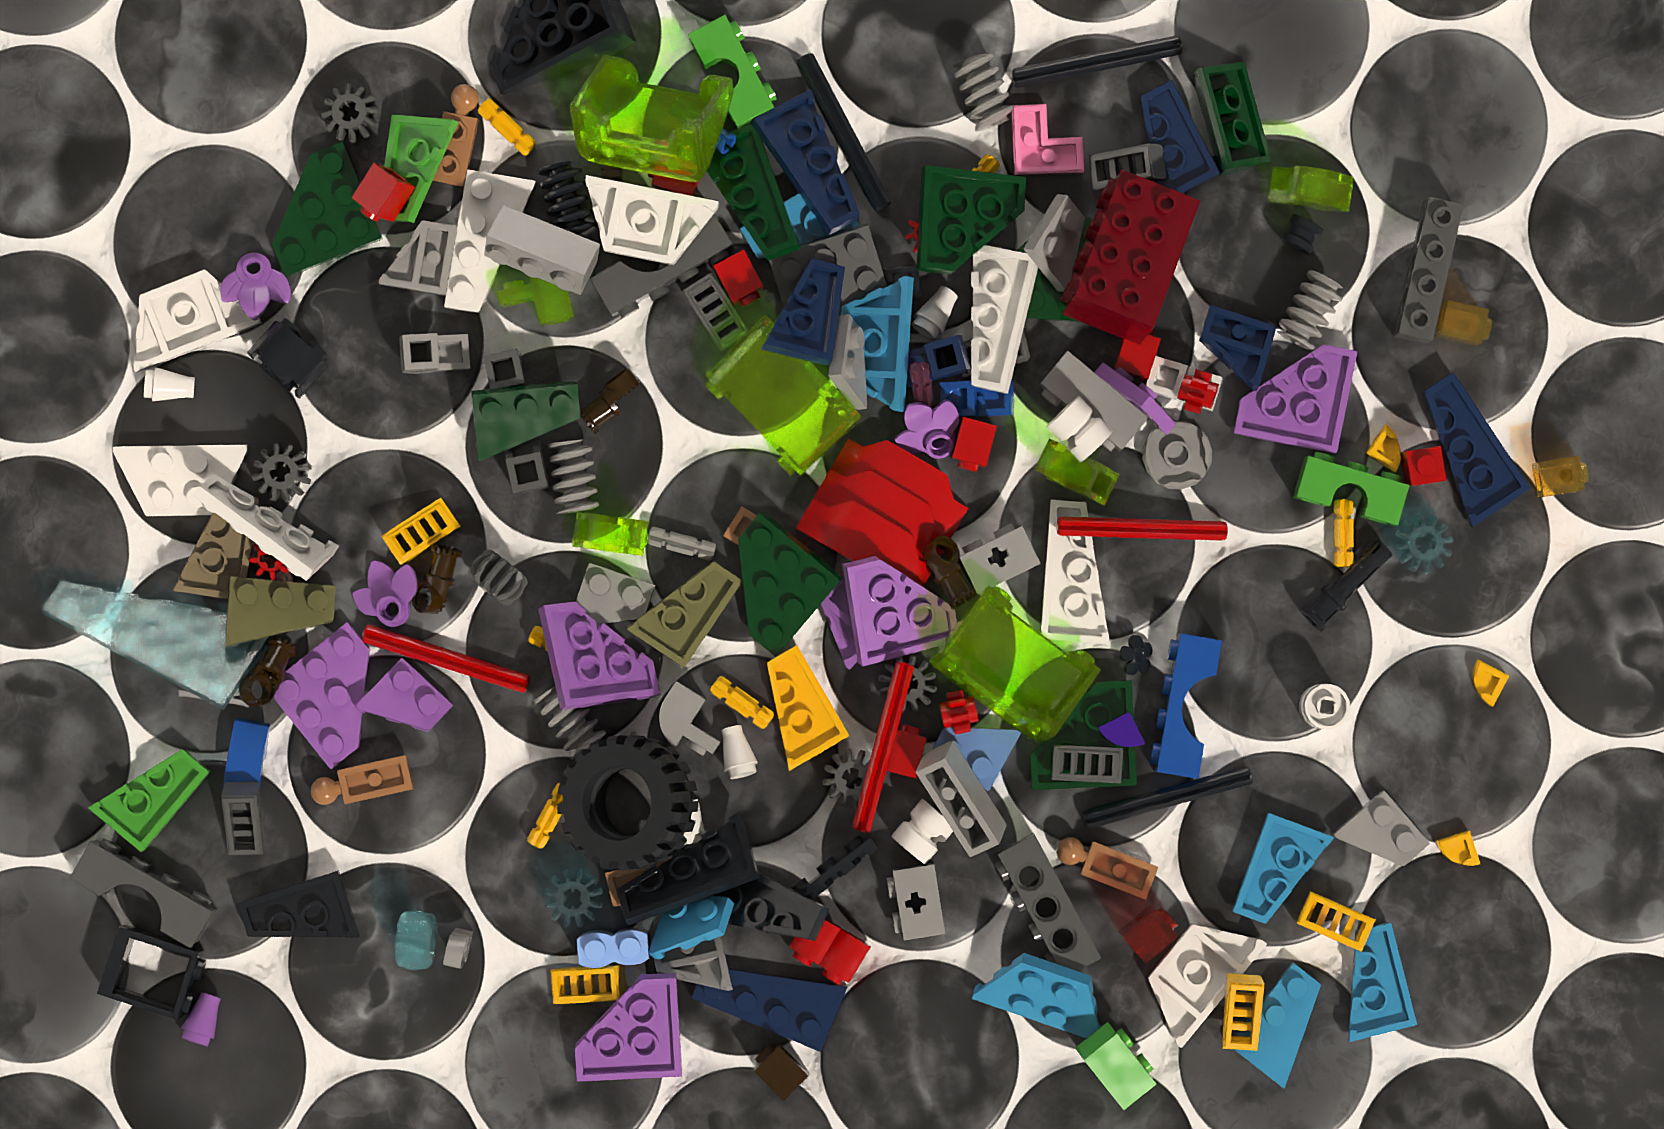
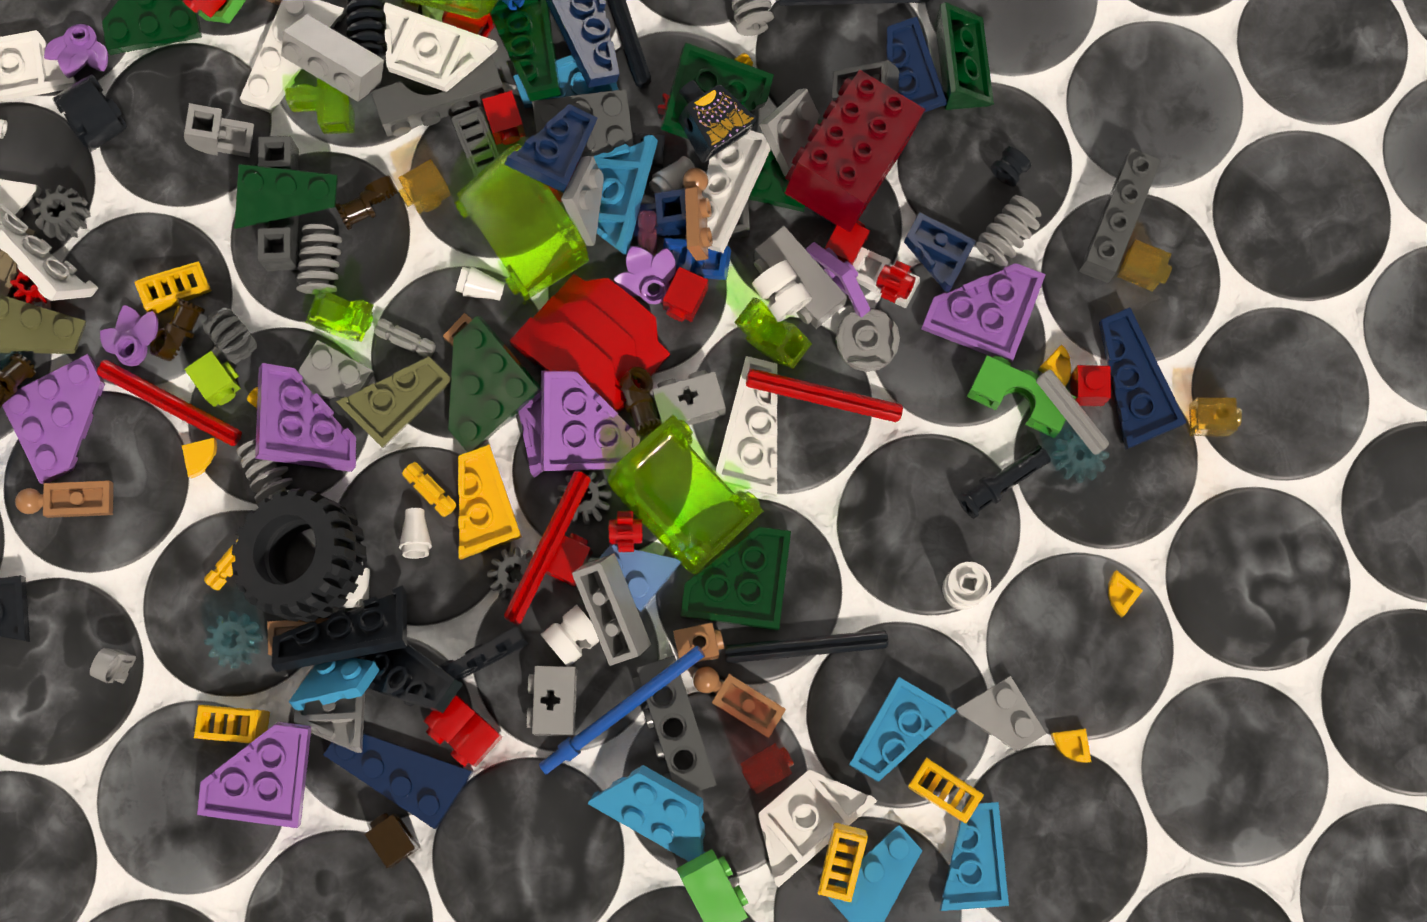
camera: 10 degrees right, 10 degrees down
medium lavender wing [355,658,453,732] -> none
light grey wing [379,220,457,296] -> none
clear light blue gear [394,910,437,970] -> none
light blue brick [577,927,651,968] -> none
light grey brick [659,681,721,756] -> none
bright pink tile [1011,104,1084,176] -> none
dark grey slope [1051,744,1123,783] -> none
dark purple tile [1097,712,1145,747] -> none
black plant [1119,635,1153,675] -> none
blue arch [1149,633,1222,779] -> none
clear neon green brick [1268,166,1354,212] -> none
yellow axle [1334,499,1354,567] -> none
none -> yellow tile [182,438,217,479]
none -> lime brick [184,351,241,407]
none -> clear yellow brick [398,159,451,214]
none -> white cone [456,266,505,301]
none -> blue bar [539,645,705,774]
none -> medium nougat brick [673,623,724,663]
none -> black torso [679,80,757,163]
none -> medium nougat plate [683,168,713,261]
none -> light grey axle [1036,370,1109,455]

